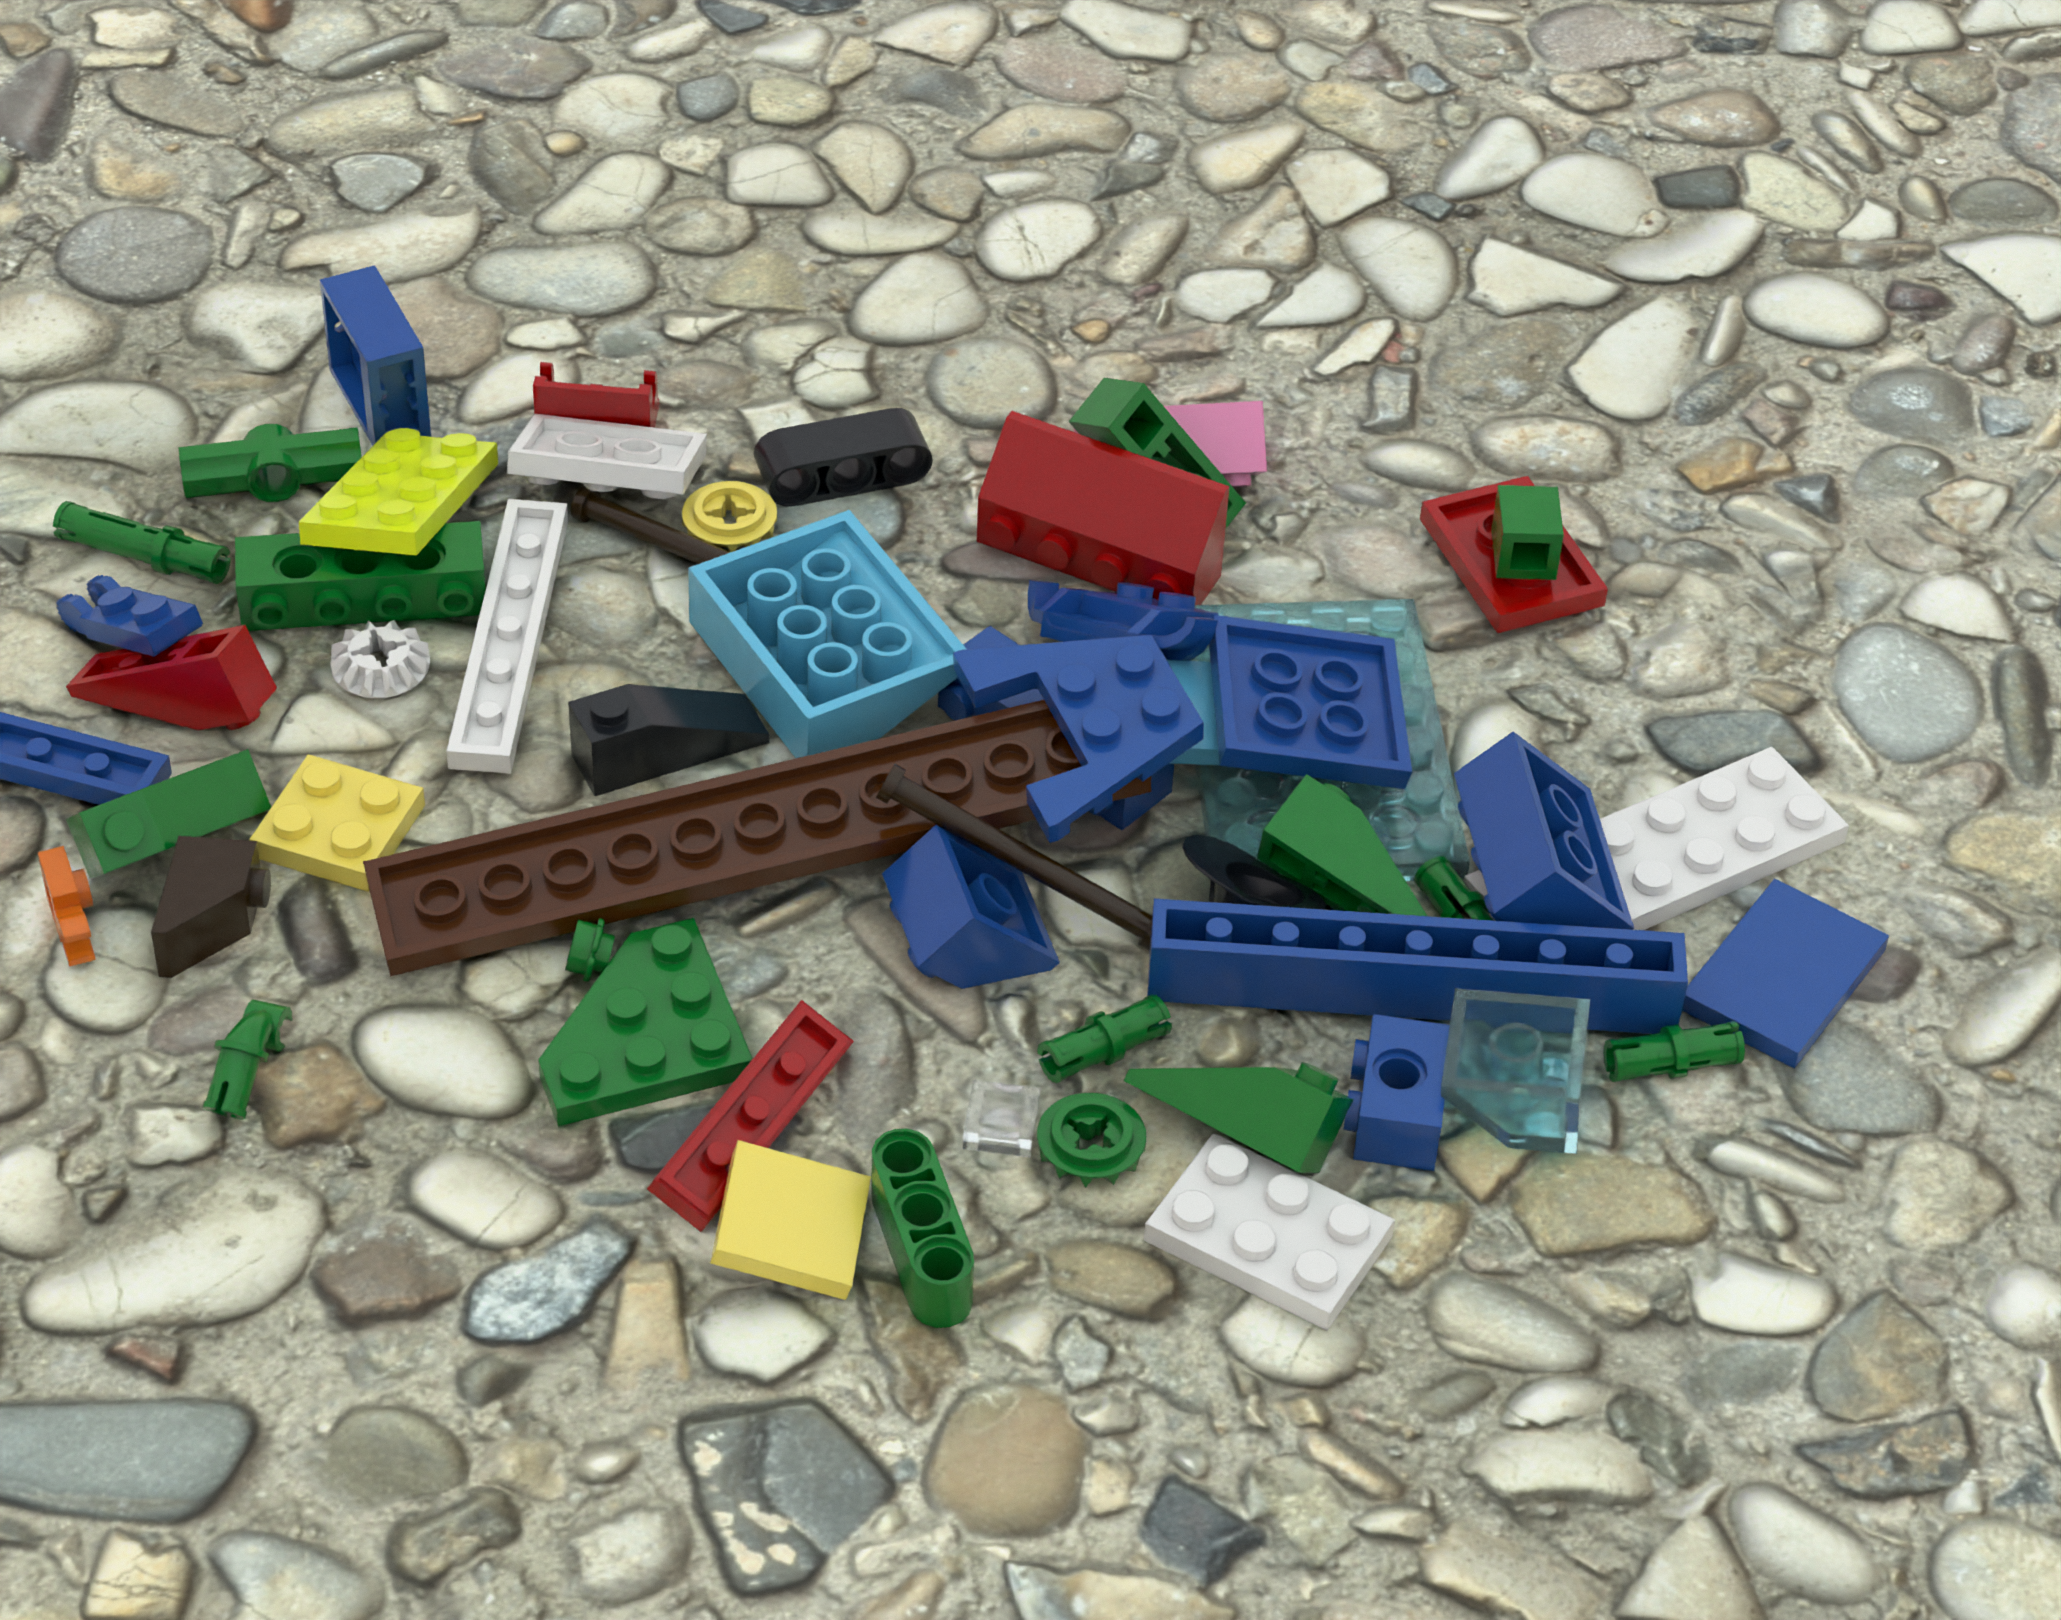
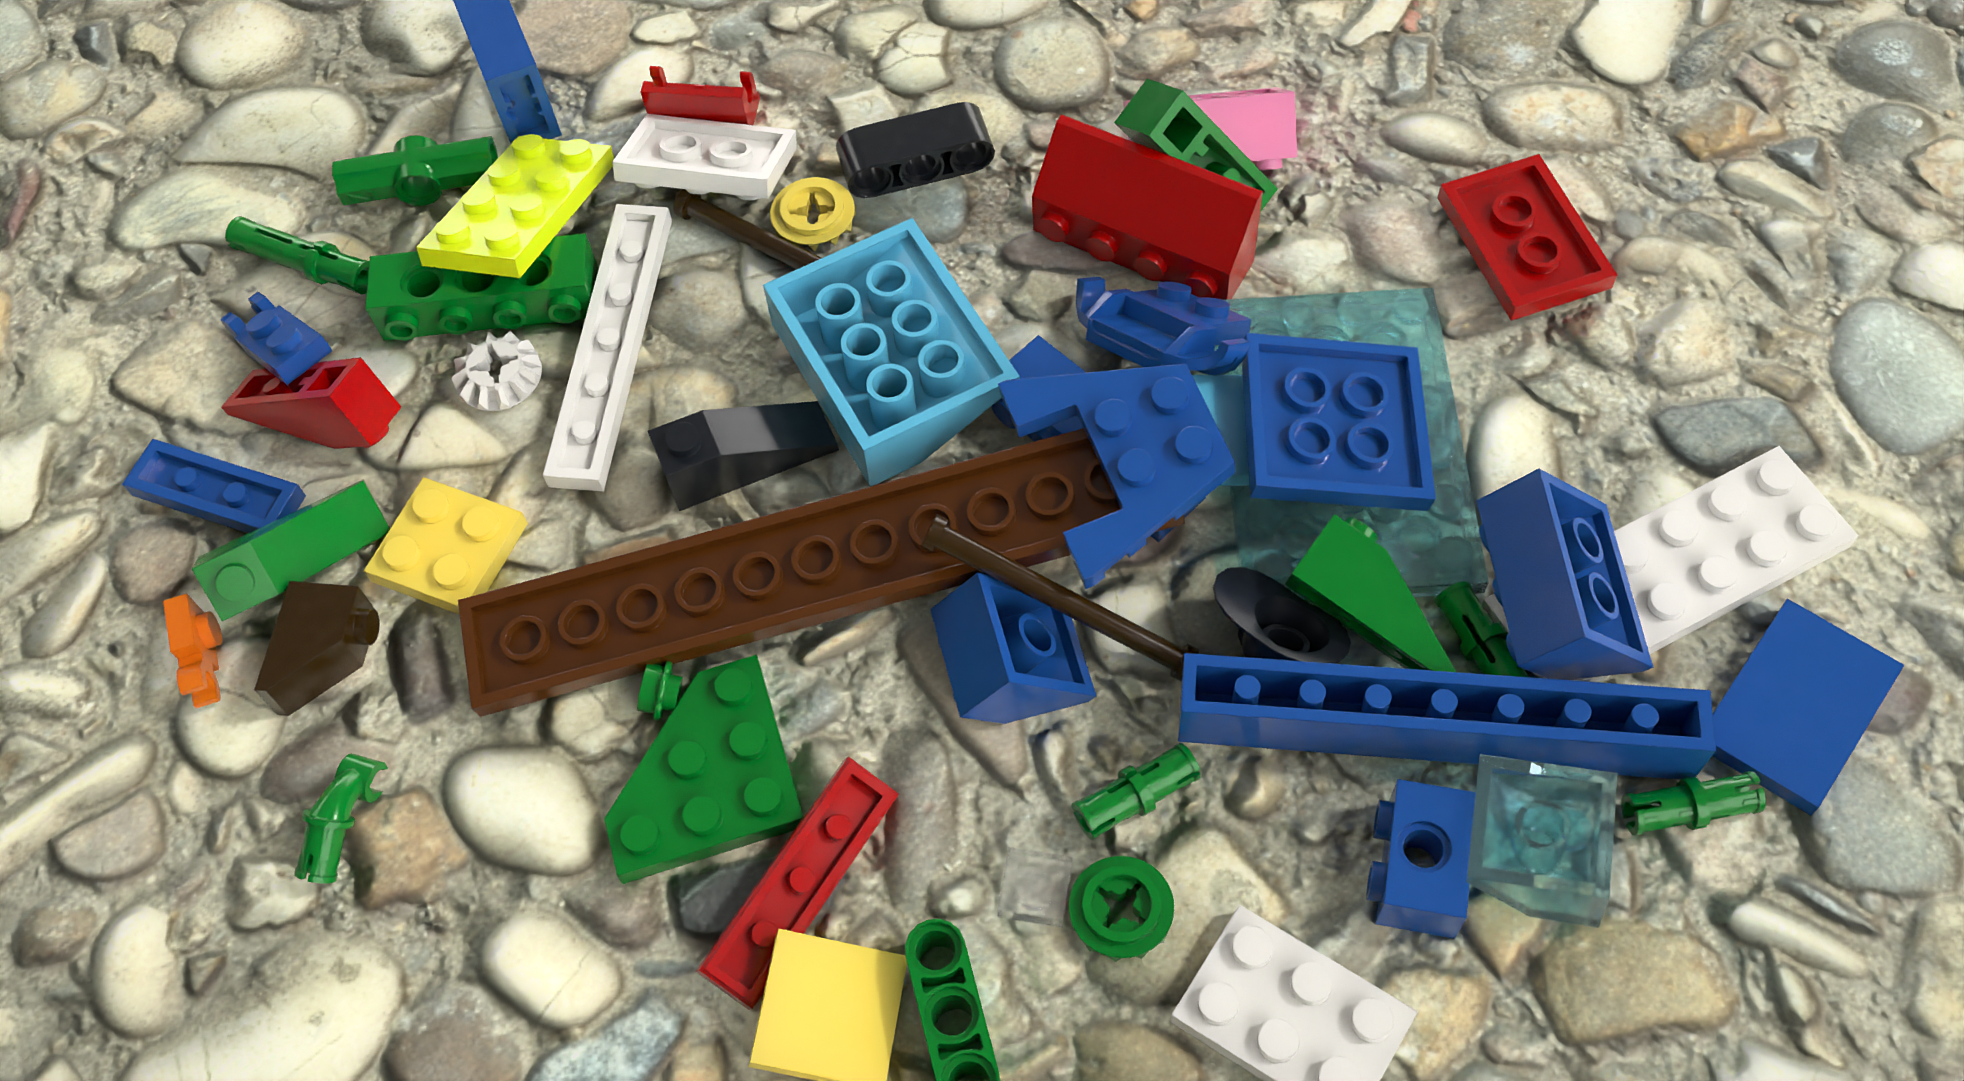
camera: 10 degrees right, 15 degrees up
green slope [1123,1062,1354,1173] -> none
green brick [1491,485,1564,580] -> none

